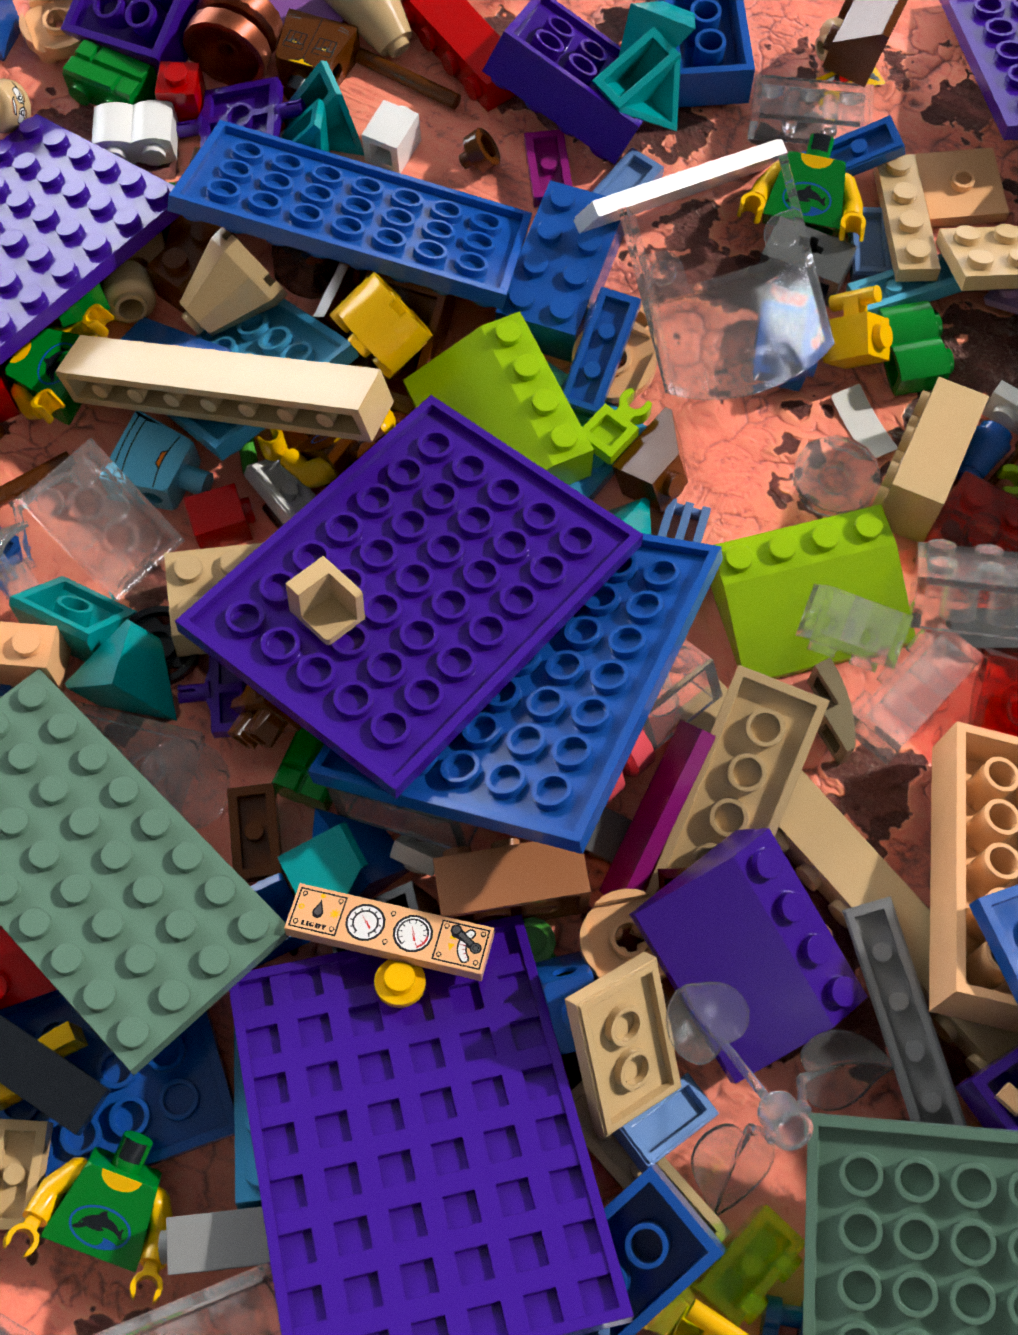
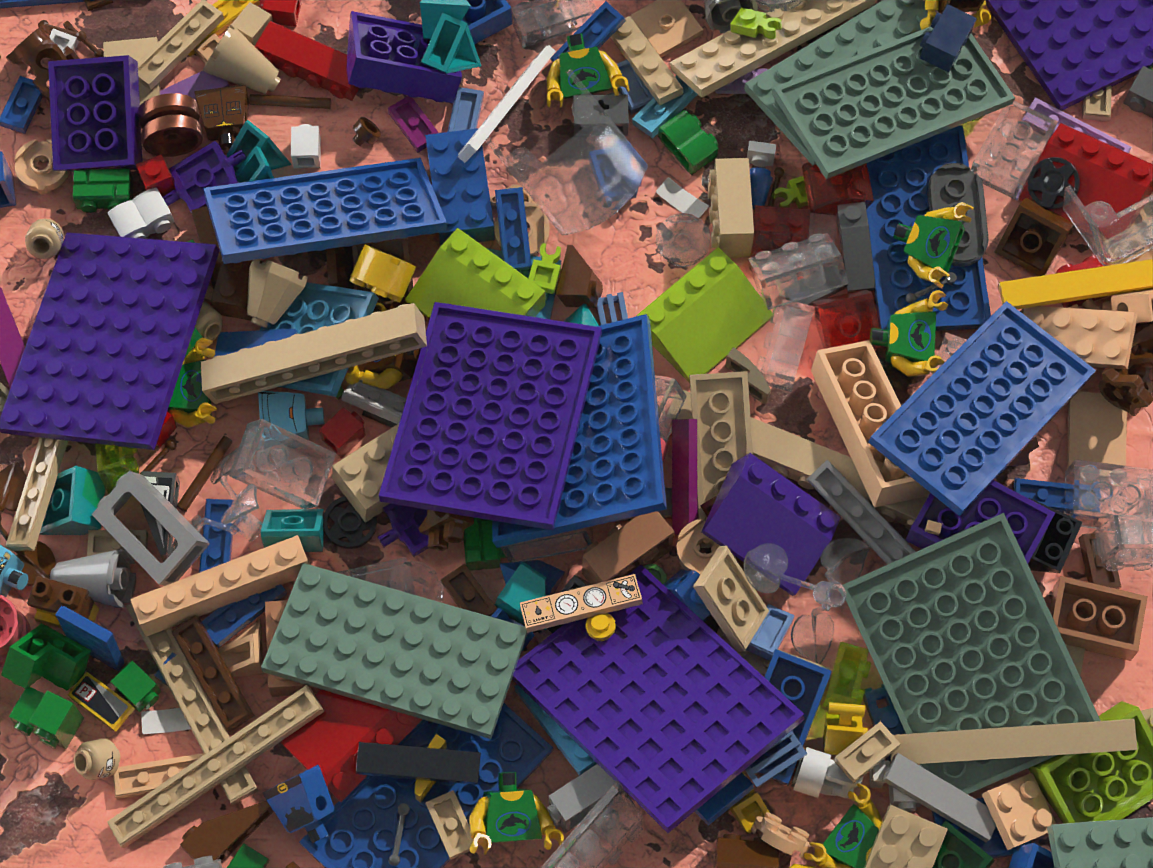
camera: 30 degrees left, 0 degrees up
teal slope [65,619,177,721] -> none
tan panel [285,556,365,645] -> none
white plate [390,826,455,876] -> none
clear brick [795,584,913,673] -> none
yellow brick [822,285,893,369] -> none

